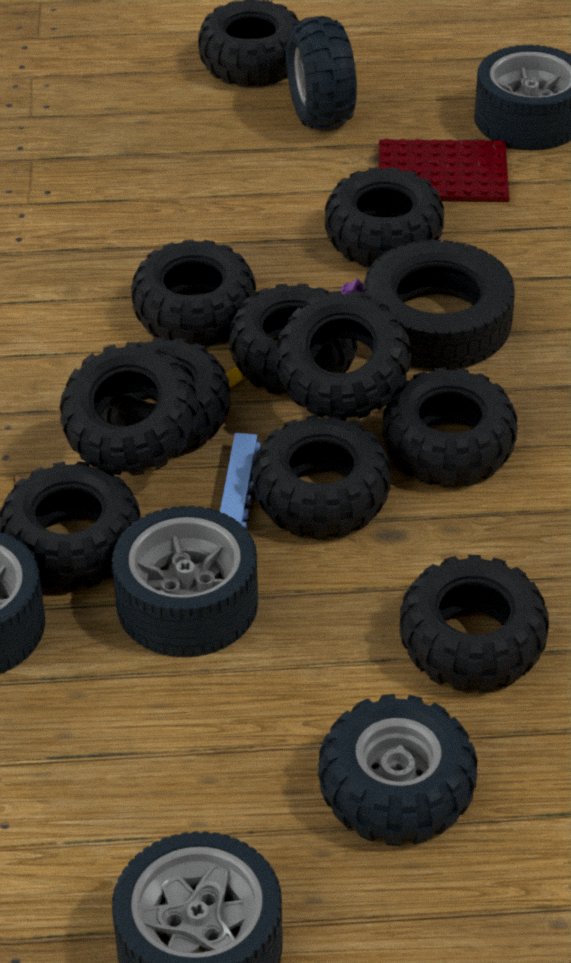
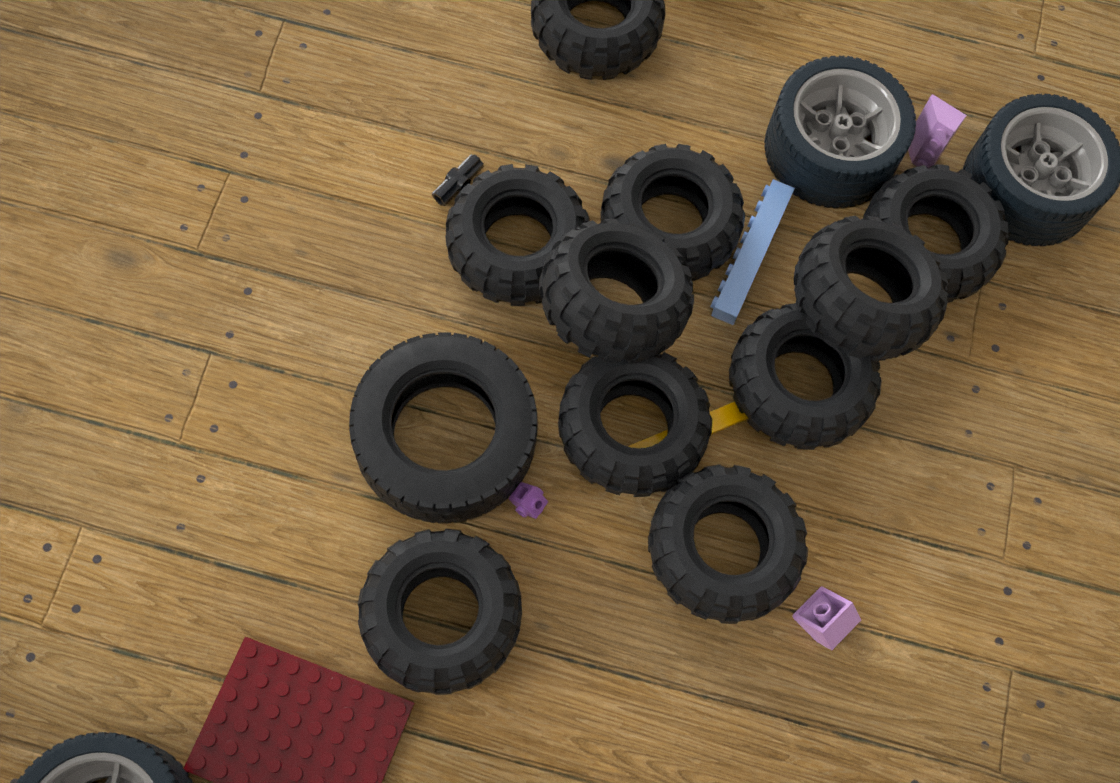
camera: 170 degrees left, 25 degrees up
none -> black piece [432,154,484,206]
none -> lavender slope [792,586,861,650]
none -> lavender slope [908,94,967,168]

